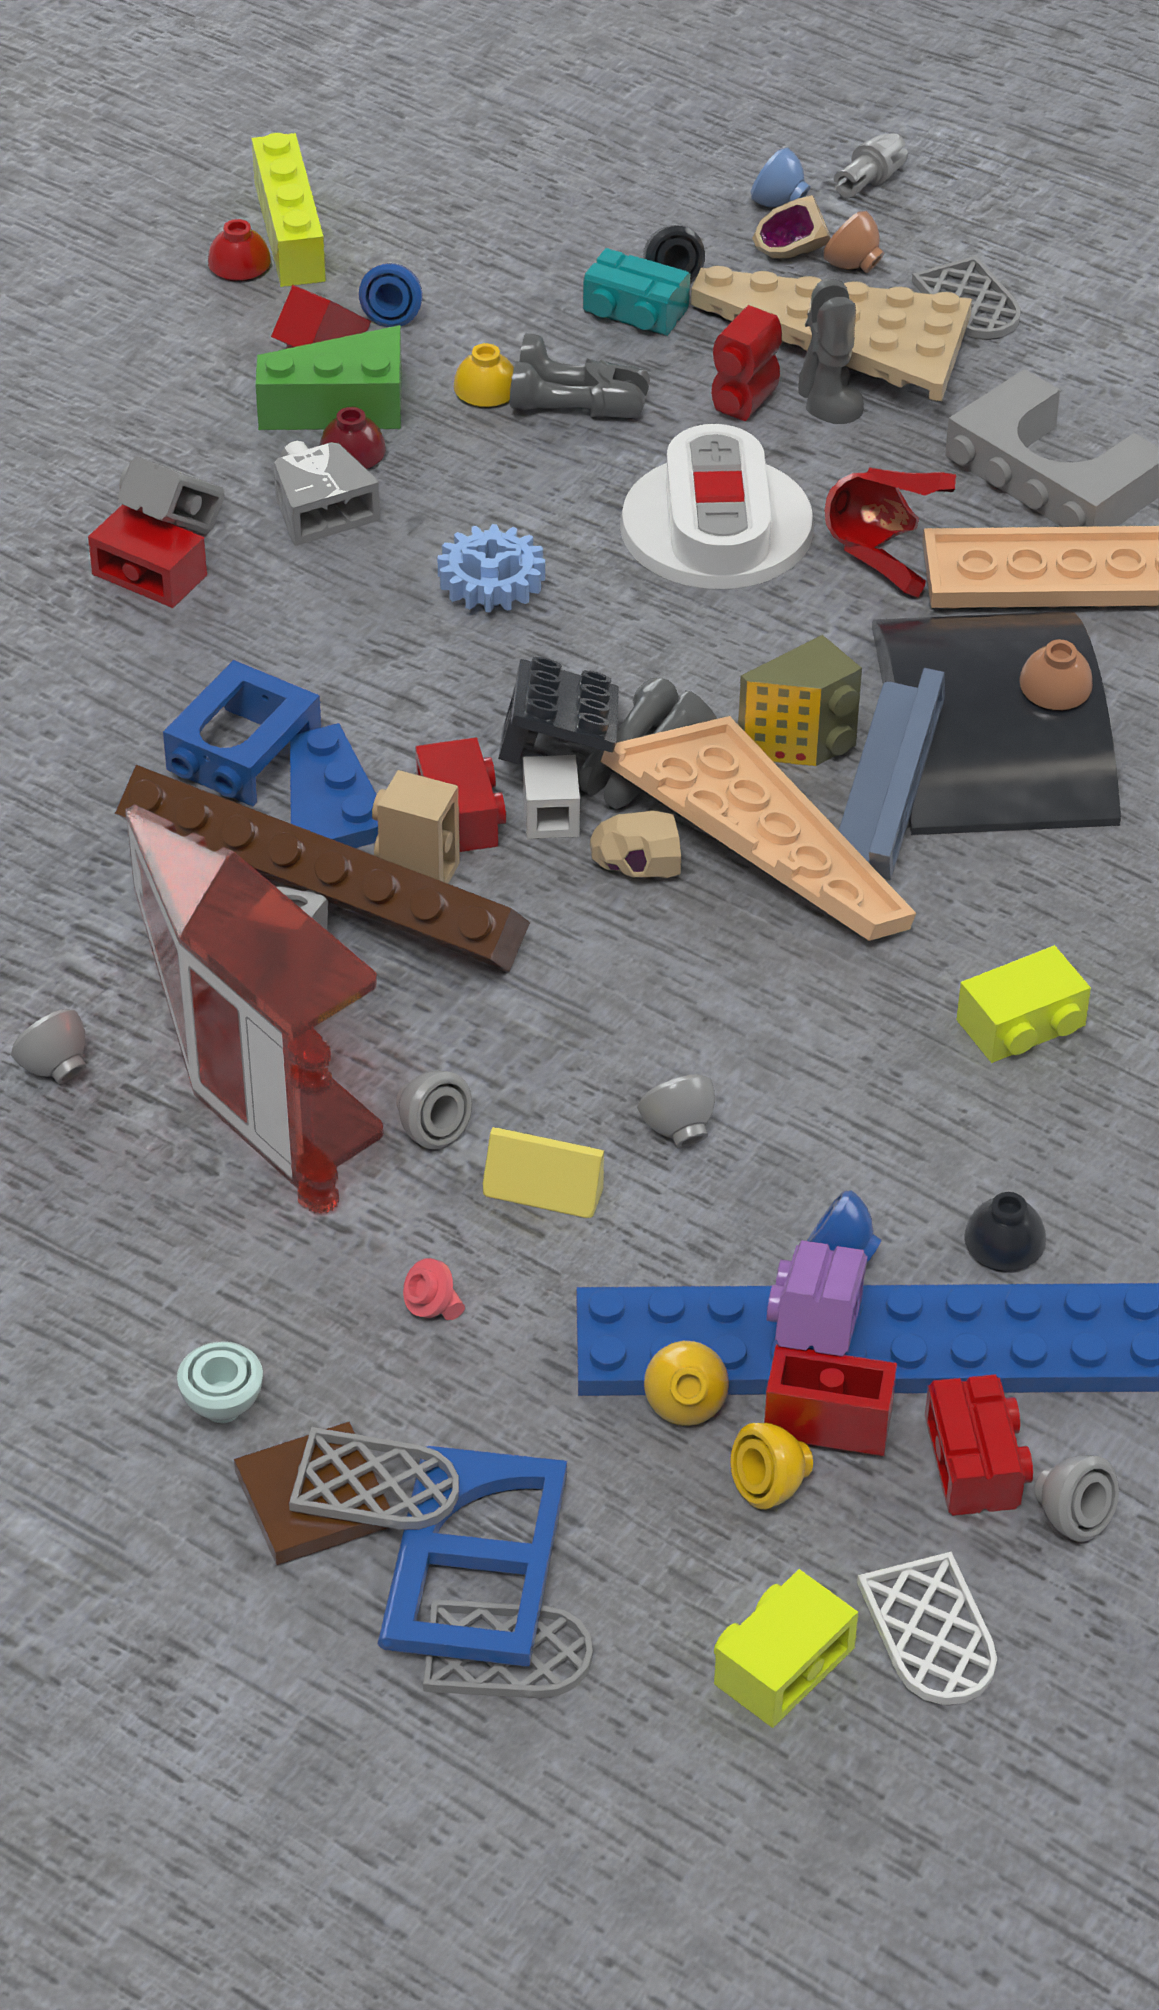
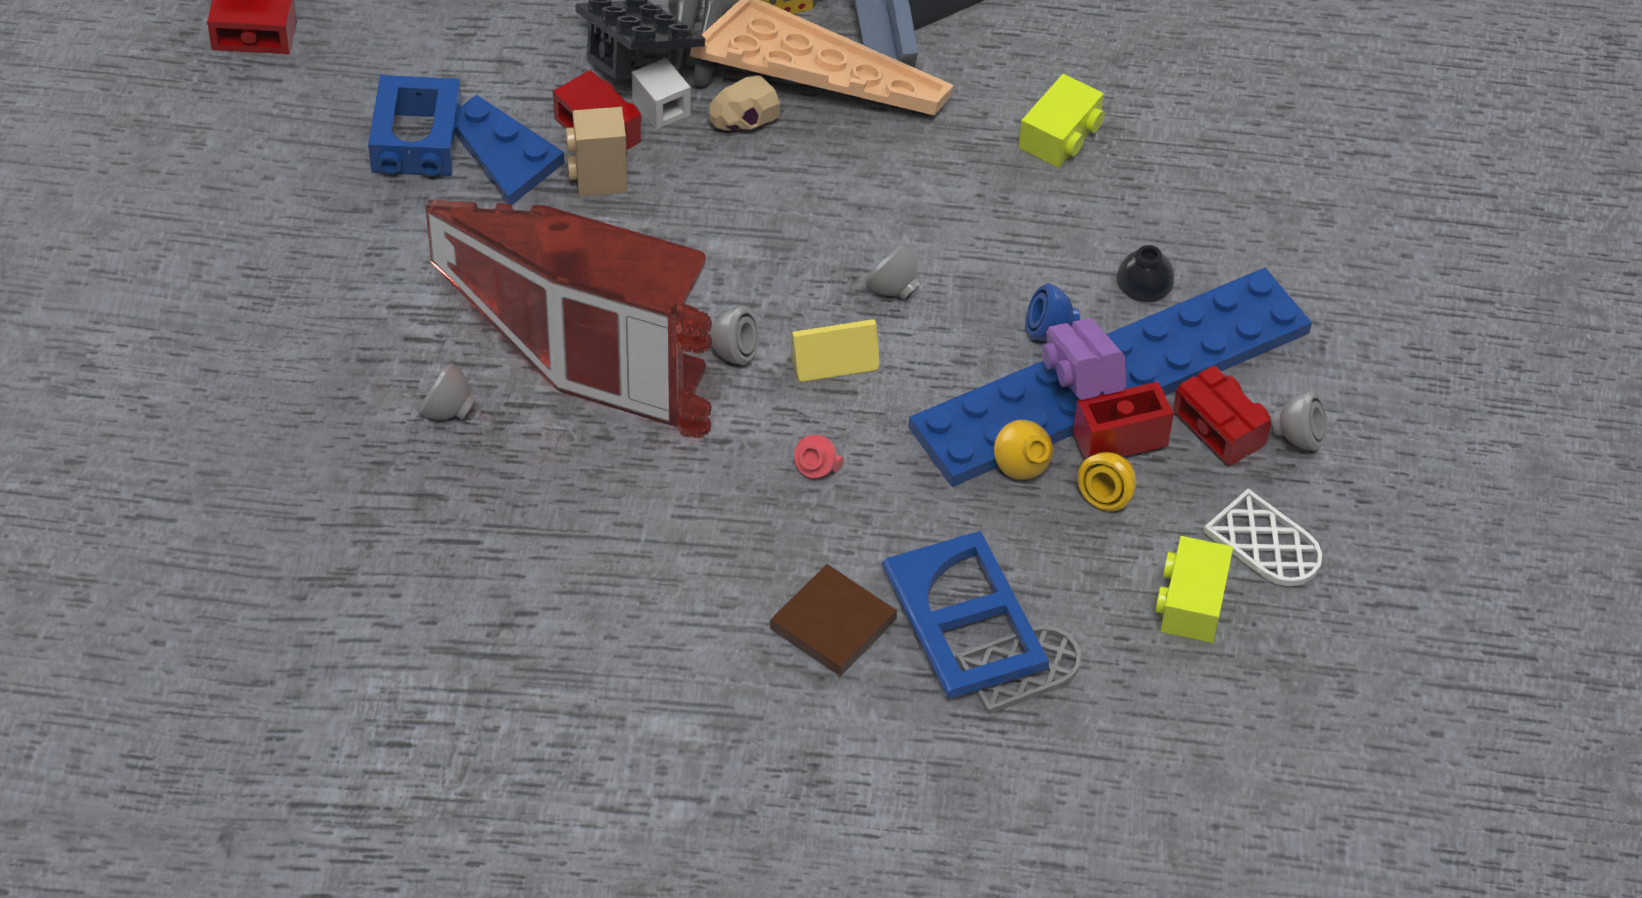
camera: 30 degrees left, 5 degrees up
reddish brown brick [115,765,530,972] -> none
light aqua brick [177,1342,263,1423] -> none
light grey window [289,1427,459,1529] -> none

